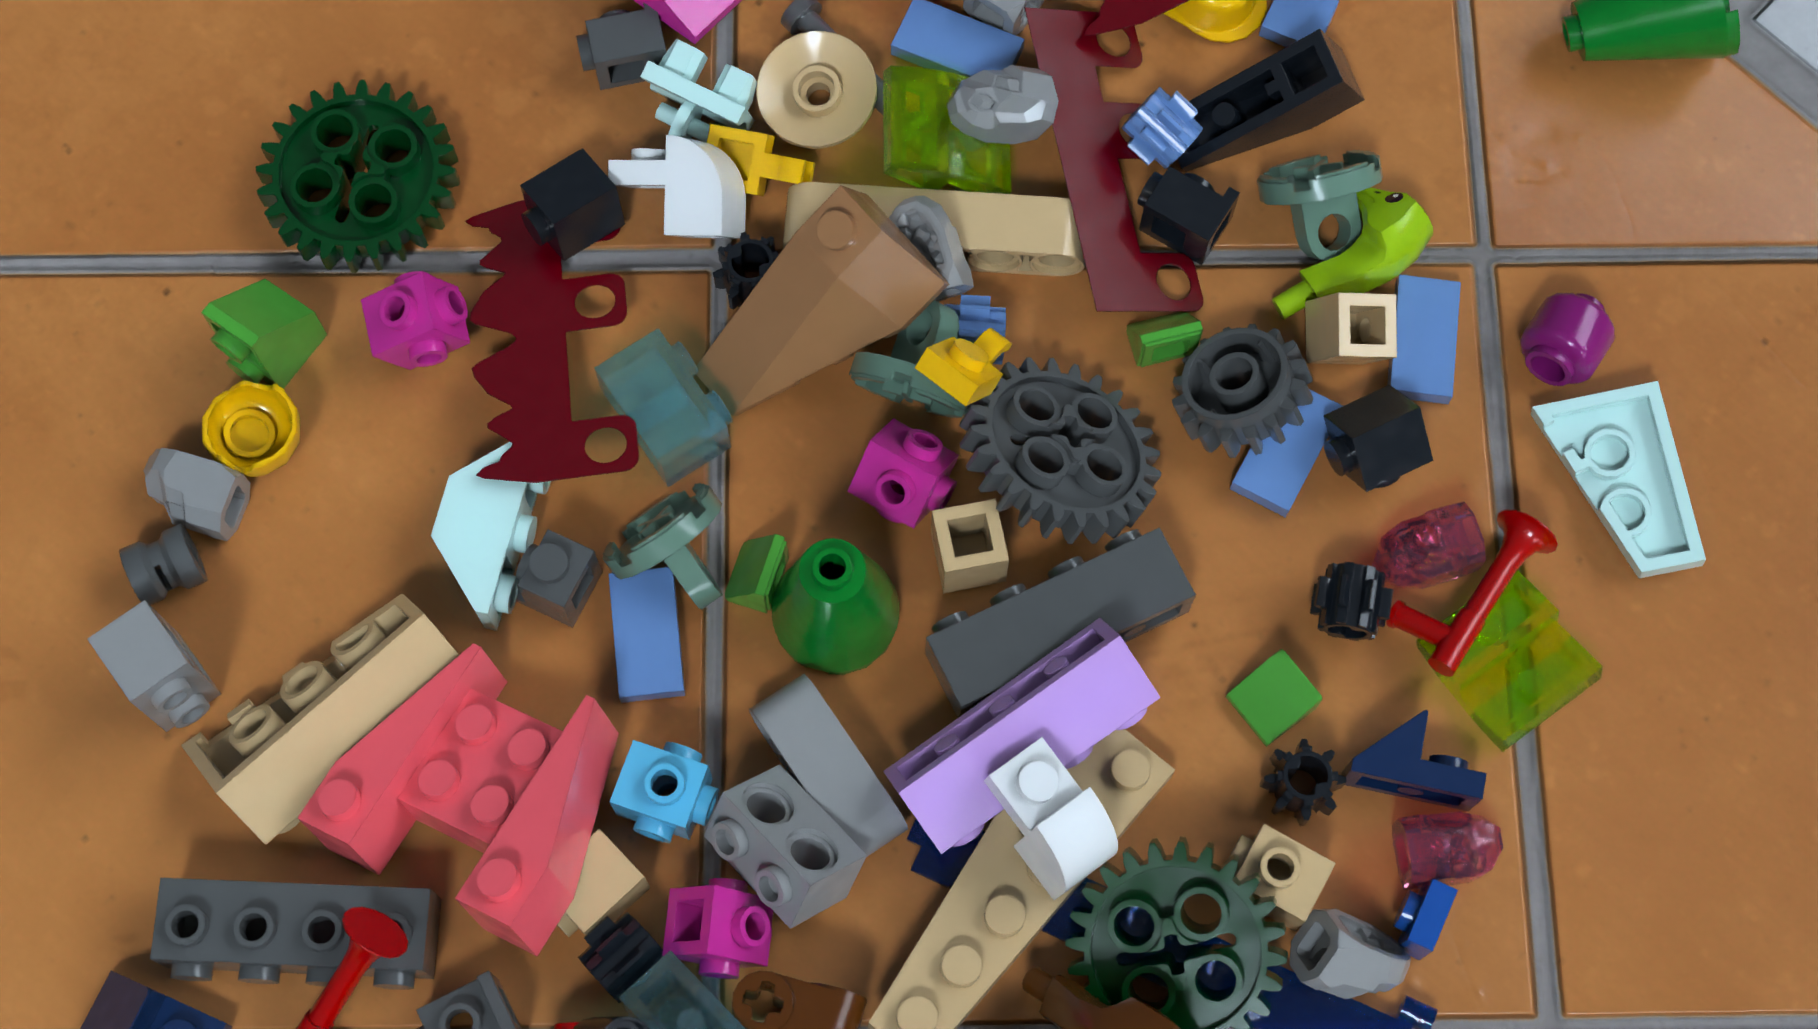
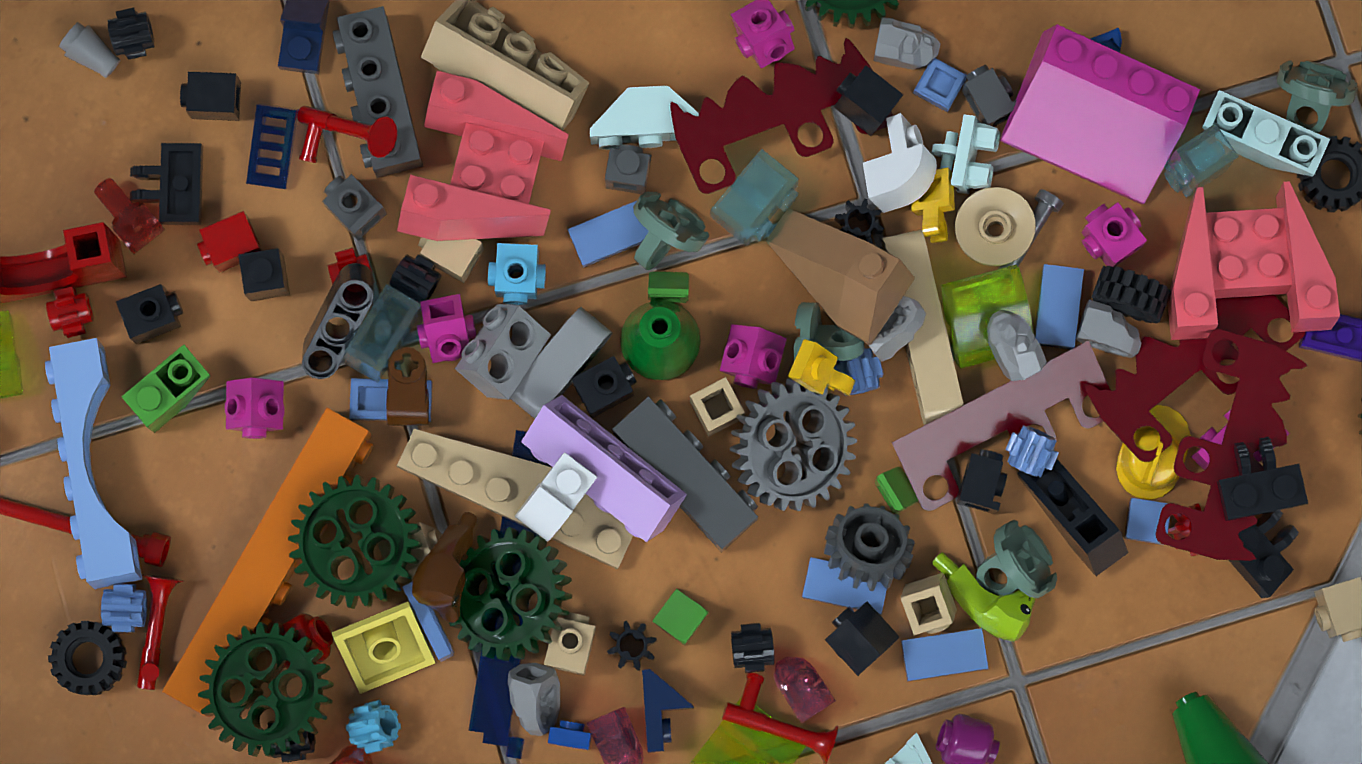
camera: 75 degrees right, 10 degrees up
none -> black brick [572,356,637,418]
none -> light grey rock [873,18,941,70]
none -> medium blue tile [913,58,967,113]

